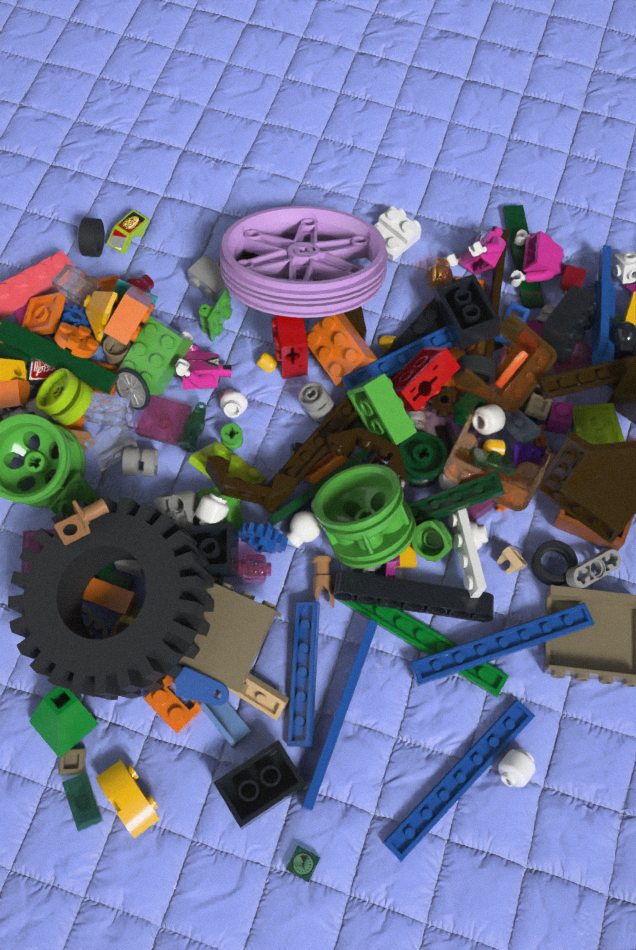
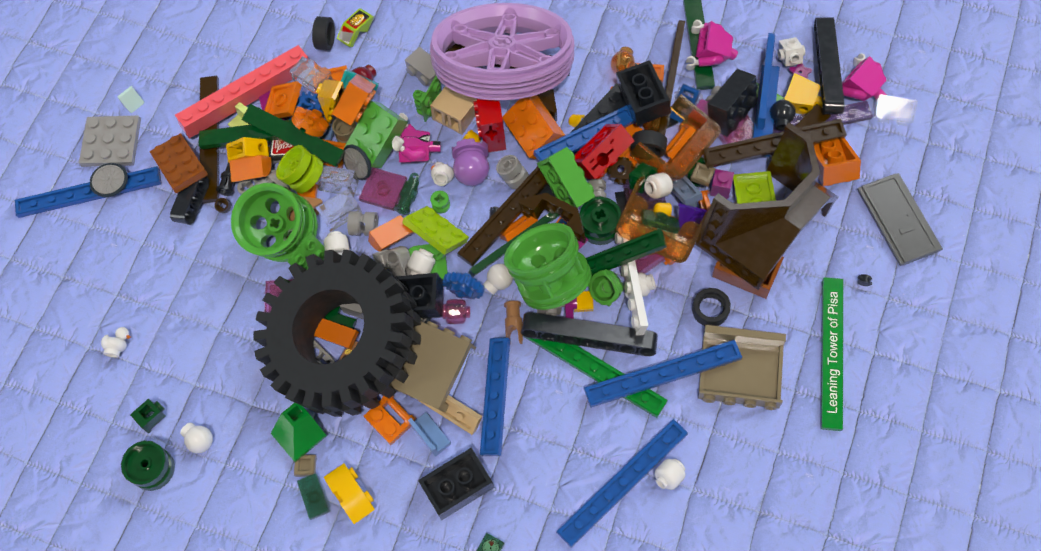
camera: 10 degrees right, 0 degrees up
medium nougat bracket [54,498,109,545] -> none
blue piece [175,666,229,706] -> none
dark brown slope [205,455,298,507] -> none
blue tile [302,619,378,812] -> none
white plate [374,206,421,261] -> none
dark pink torso [443,226,506,275] -> none
tan tile [497,546,528,574] -> none
dark red brick [558,264,587,294] -> none
light grey beam [566,549,621,588] -> none
none -> white head [323,231,350,256]
none -> orange brick [368,215,413,251]
none -> tan piece [430,86,477,135]
none -> medium lavender tile [452,138,490,186]

